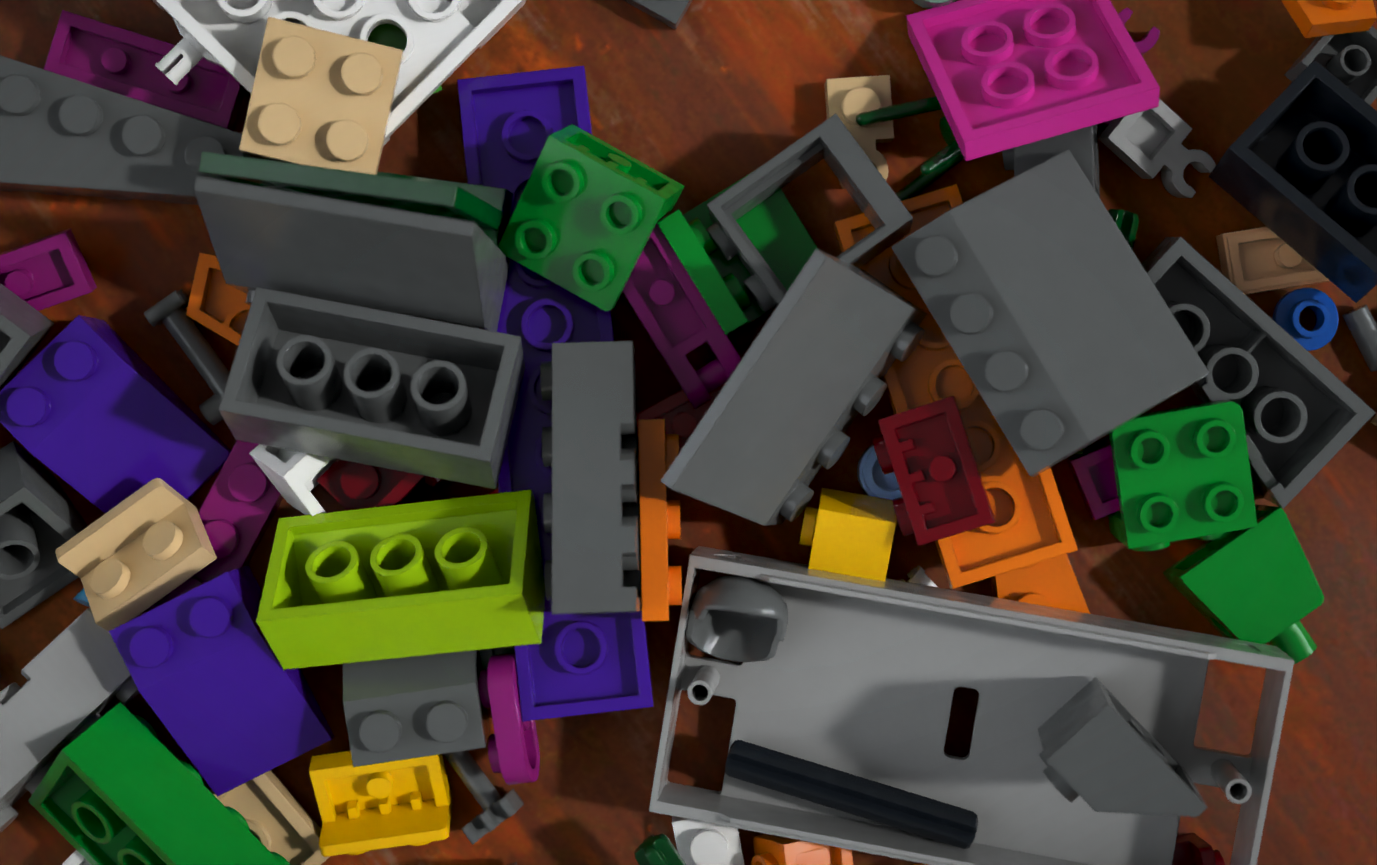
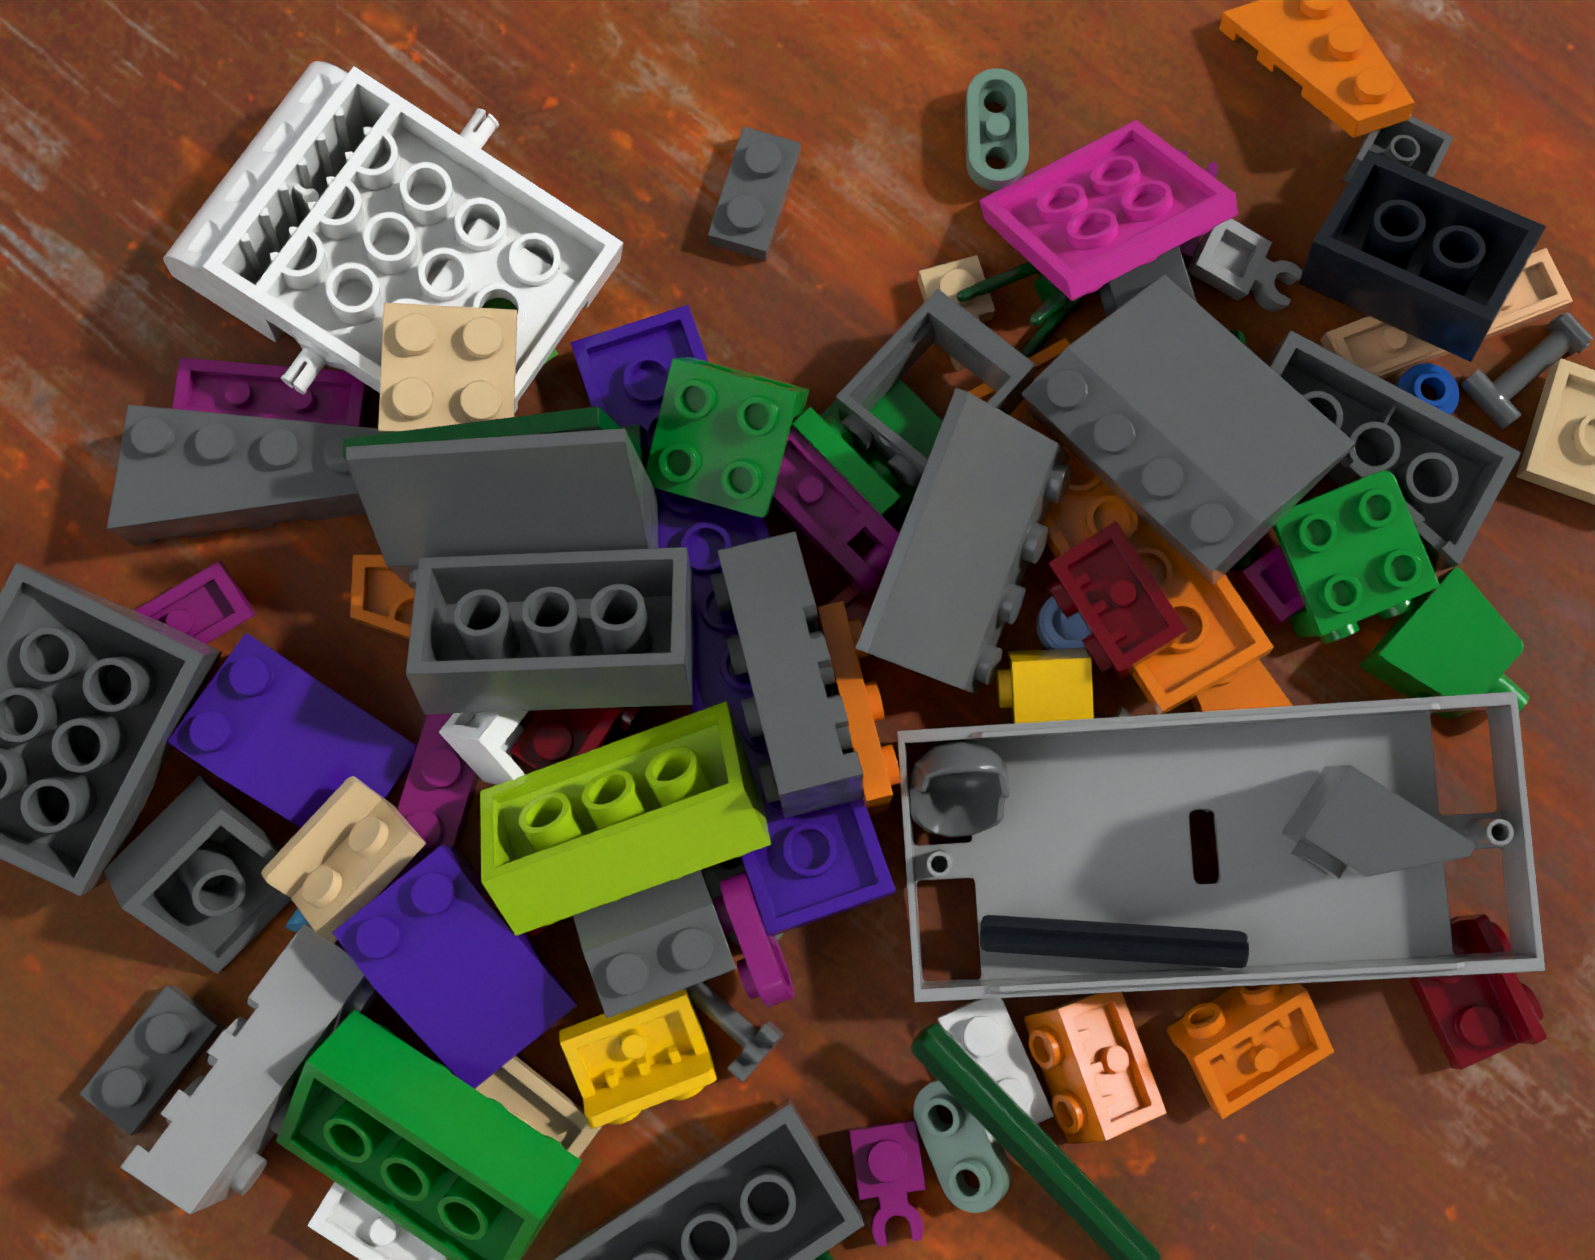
camera: 15 degrees left, 10 degrees down
dark grey piece [144,289,230,426] -> none

